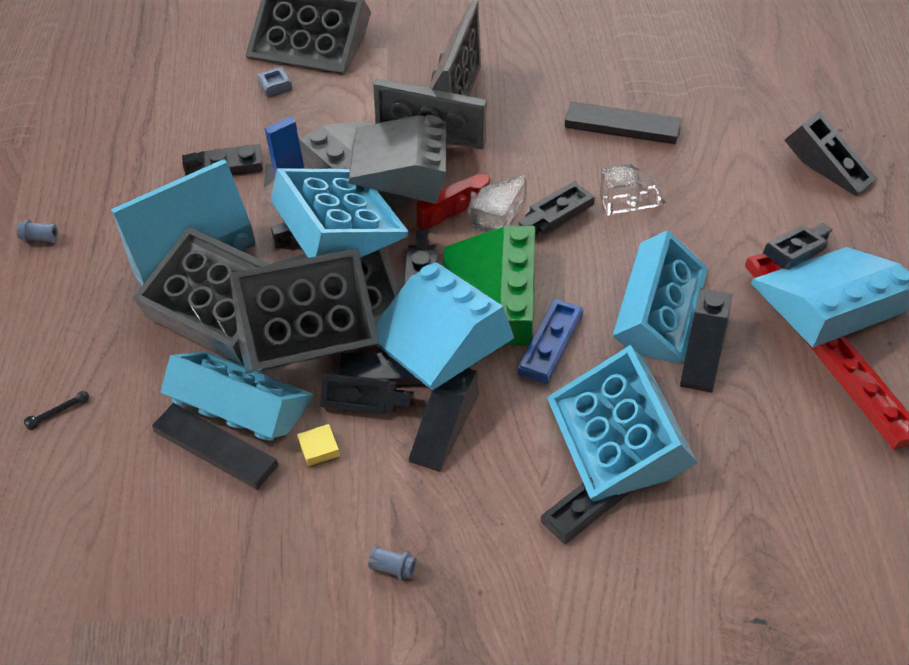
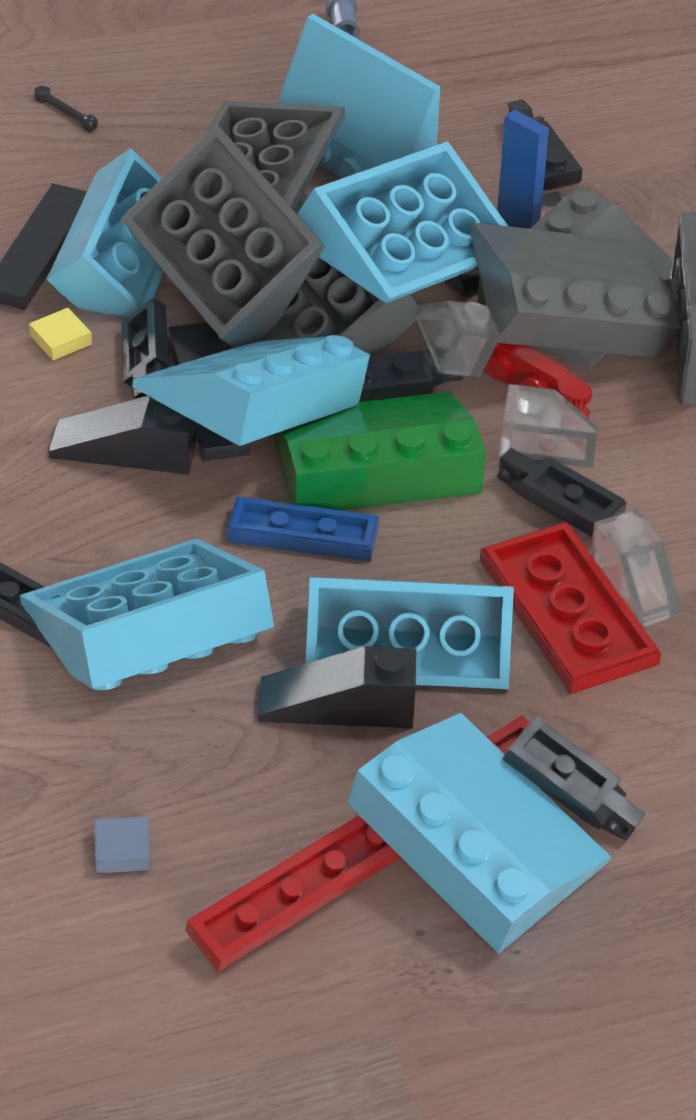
camera: 70 degrees right, 5 degrees down
none -> sand blue tile [94,817,151,873]
none -> clear slope [414,300,501,377]
none -> red tile [480,522,661,694]

